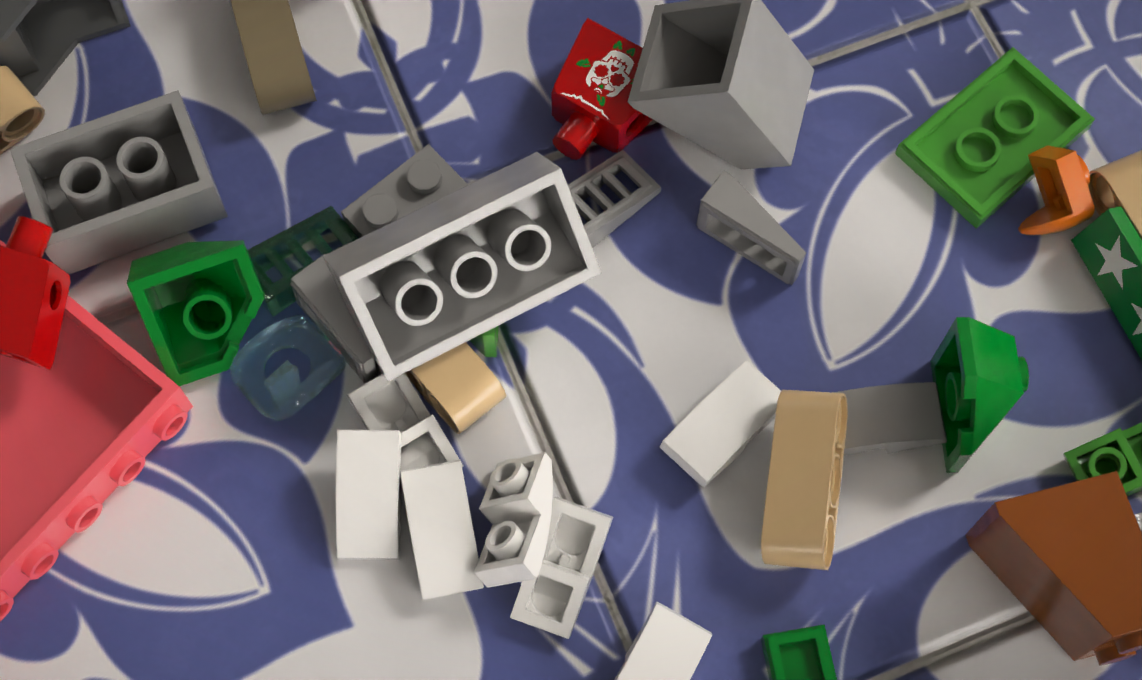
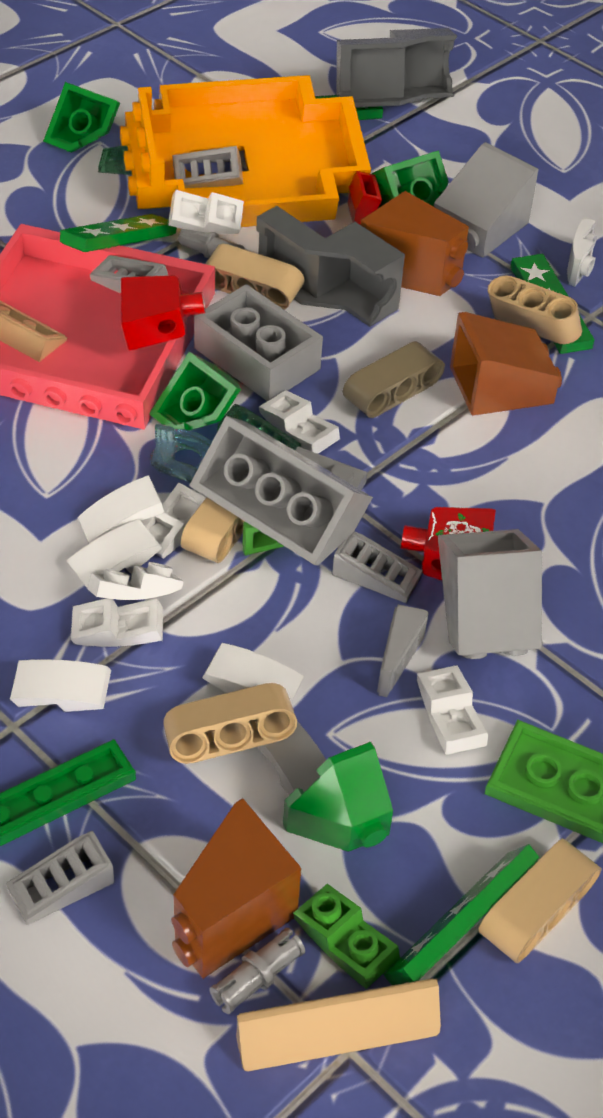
camera: 65 degrees right, 20 degrees down
orange plate [1018,145,1095,235] -> none
none -> white slope [259,390,340,454]
none -> white slope [417,665,488,755]

